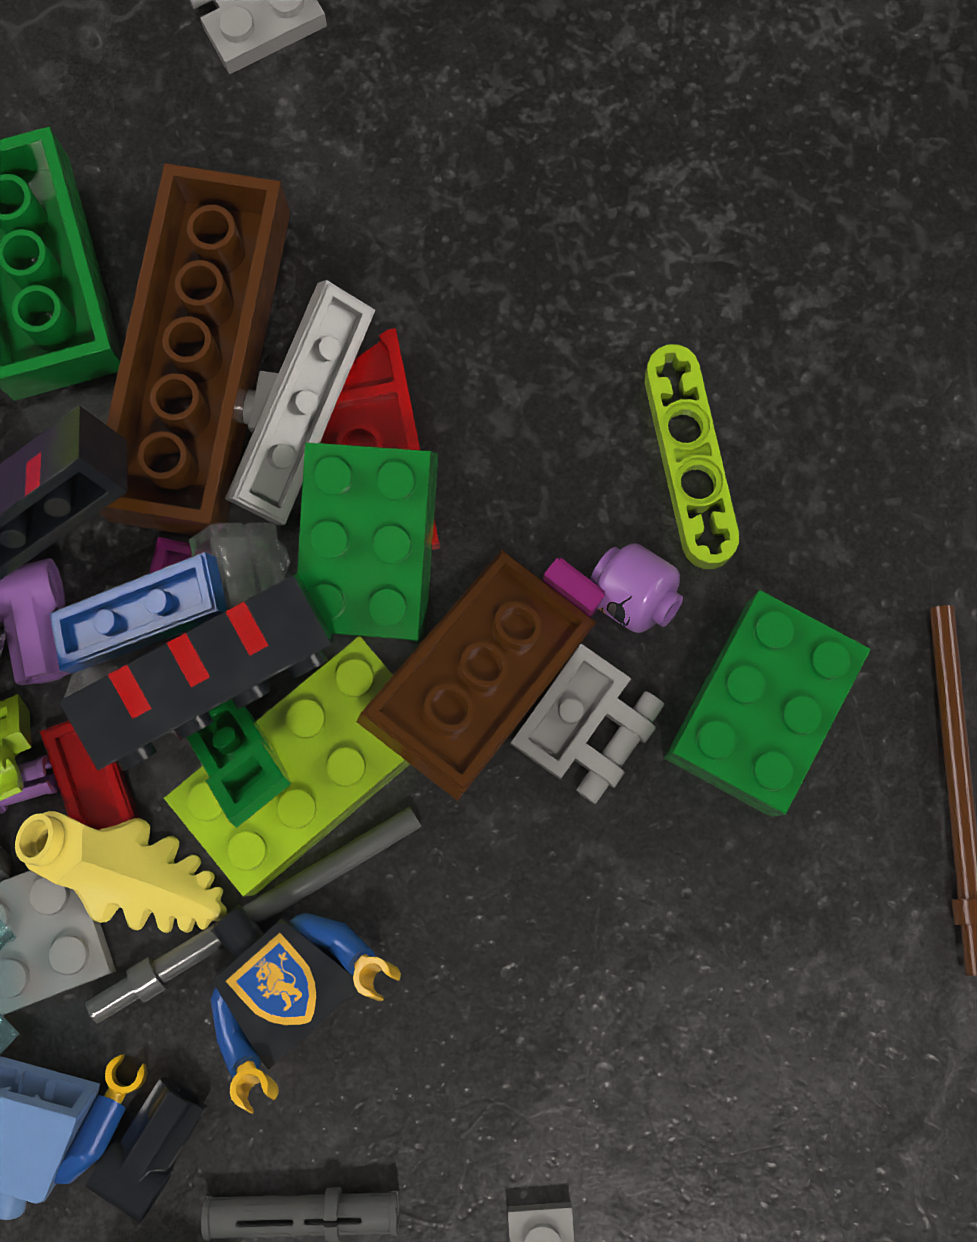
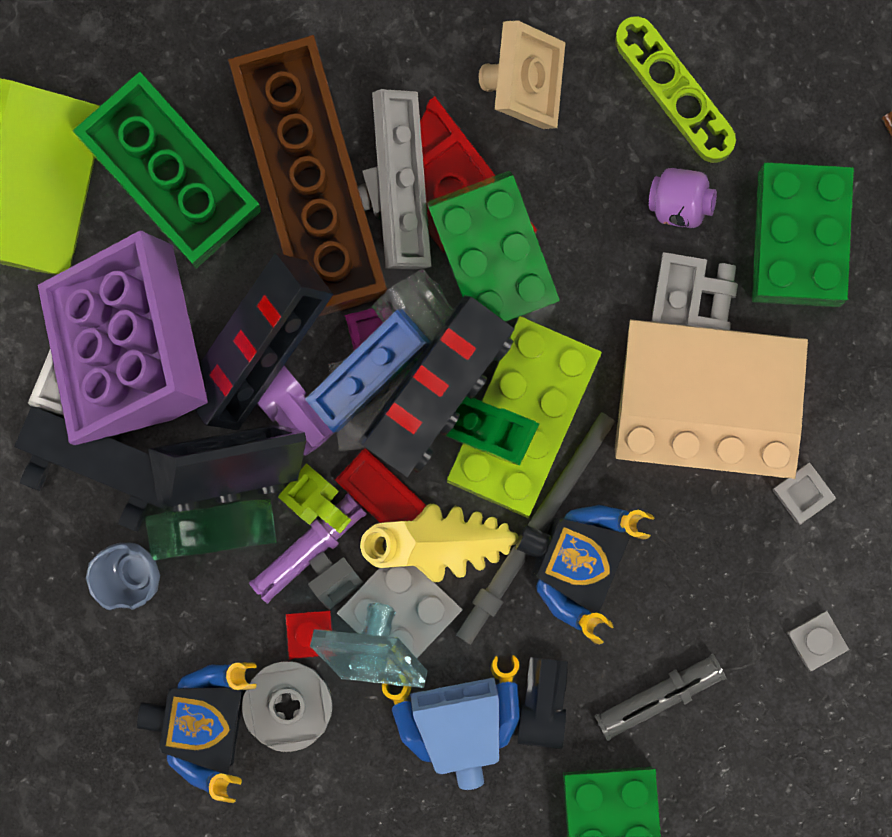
camera: 20 degrees left, 5 degrees up
reddish brown tile [356,550,597,801] -> none
magenta tile [543,558,605,618] -> none
none -> tan tile [479,21,565,129]
none -> tan slope [614,319,808,479]
none -> light grey plate [772,462,836,525]

